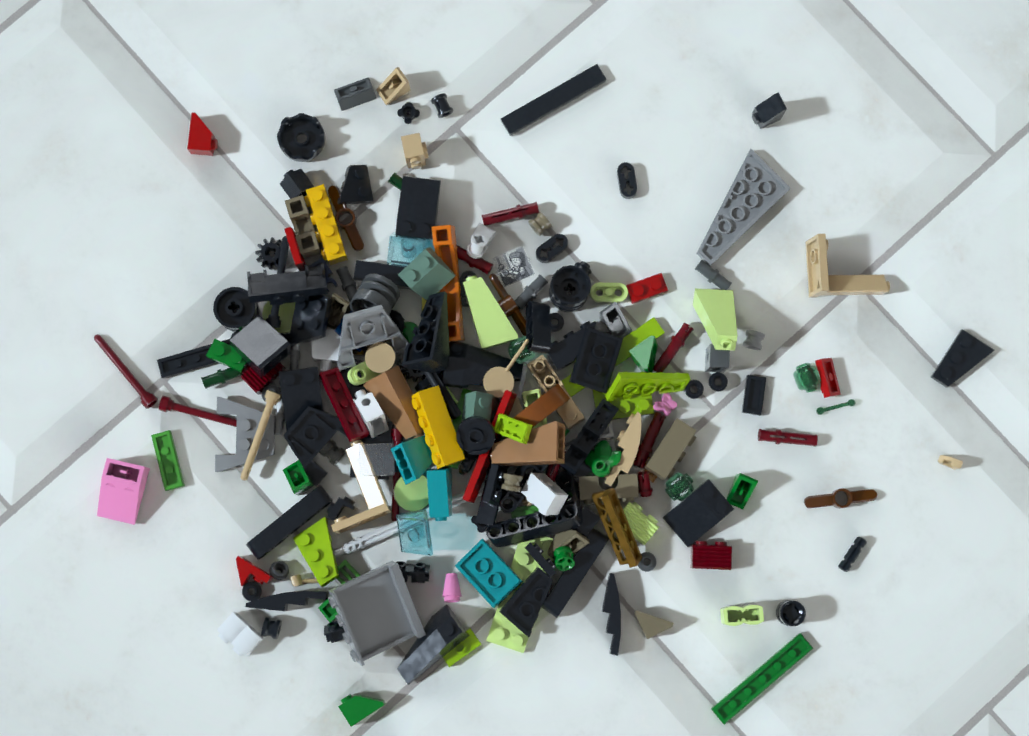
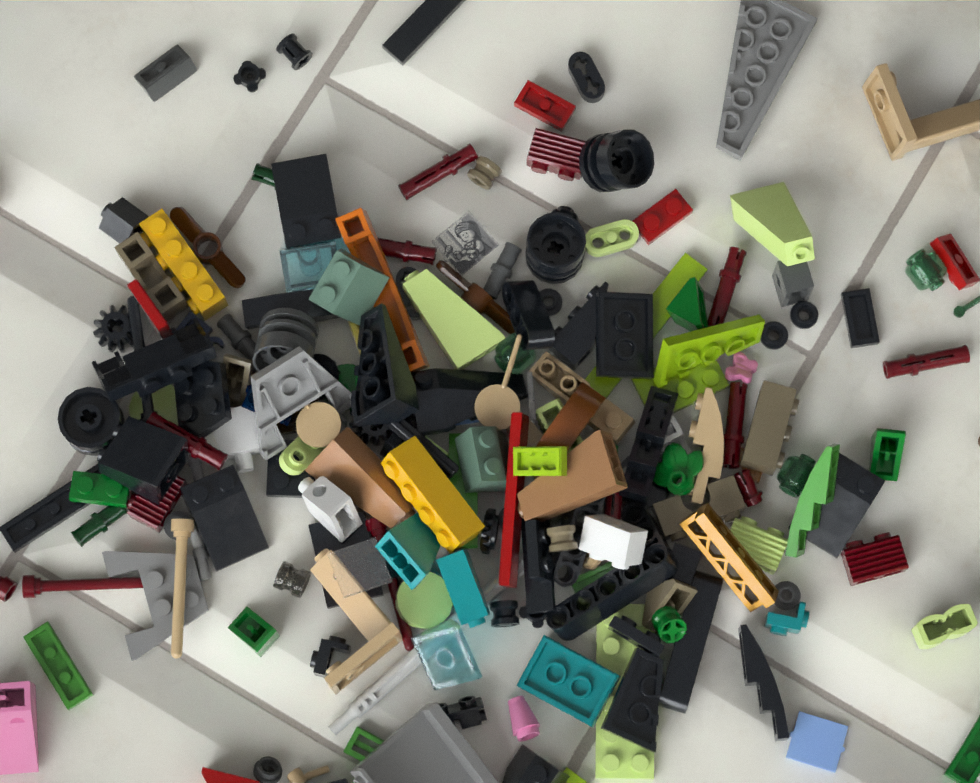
camera: 15 degrees left, 5 degrees down
black beam [246,485,333,560] -> none
black plate [277,113,326,162] -> none
black wing [283,406,354,486] -> none
lime wing [293,517,339,587] -> none
dark red plate [319,367,369,442] -> none
black wing [337,165,374,204] -> none
tan slope [376,67,411,105] -> none
tan brick [401,133,429,169] -> none
black tile [456,416,496,455] -> none
white piece [467,223,496,259] -> none
black beam [536,234,568,263] -> none
dark grey slope [599,302,633,338] -> none
dark tan slope [634,610,674,639] -> none
dark grey pin [695,260,732,290] -> none
light grey wheel [743,330,765,350] -> none
none -> dark red pin [146,412,228,470]
none -> black wheel [489,600,520,628]
none -> red plate [514,80,576,132]
none -> dark red brick [527,128,586,181]
none -> black wheel [579,130,654,192]
none -> teal bracket [764,601,809,636]
none -> bright green slope [785,444,840,558]
none -> light blue piece [786,711,848,773]

